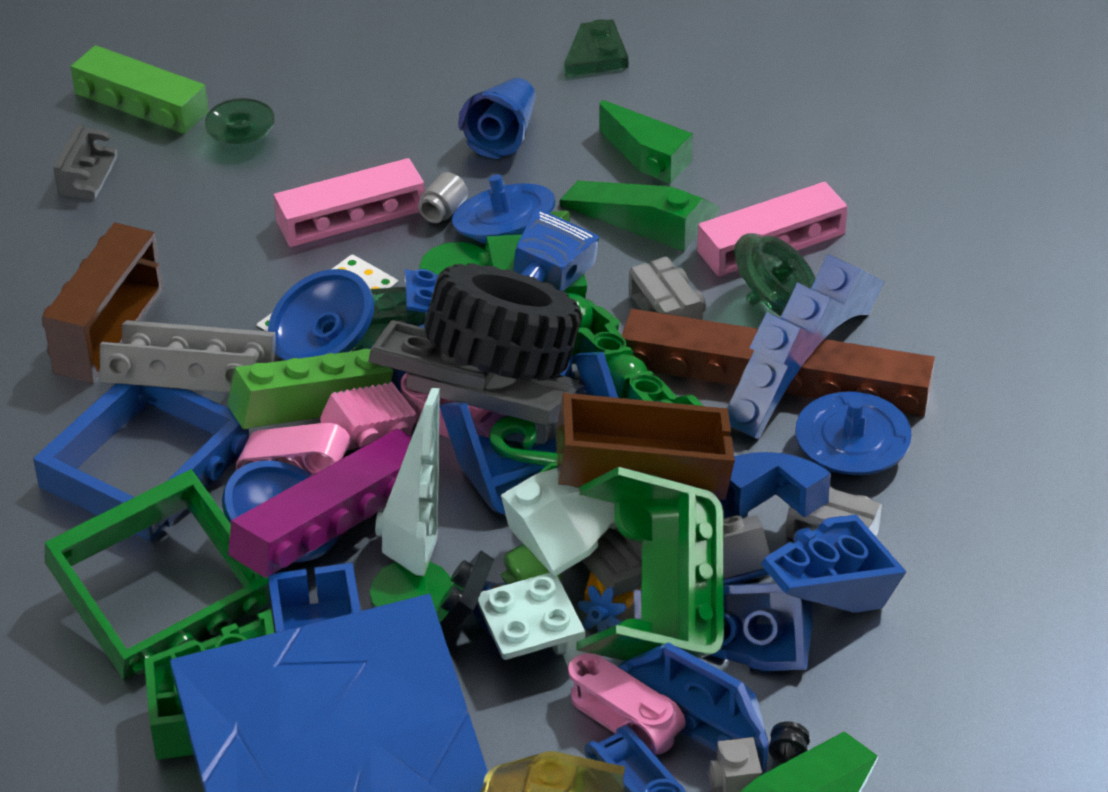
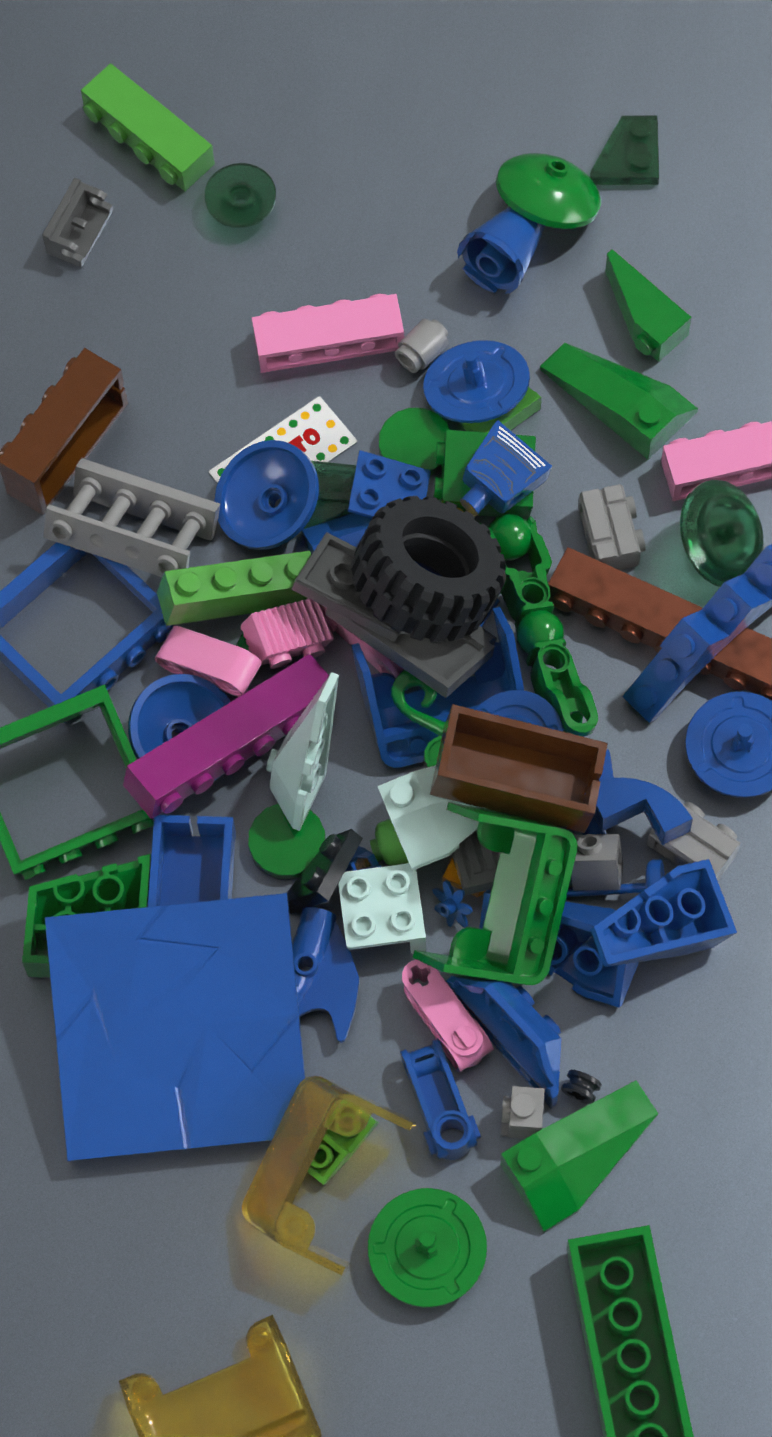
camera: 15 degrees right, 25 degrees up
none -> blue pin [292,907,360,1043]
none -> green dish [496,153,601,229]

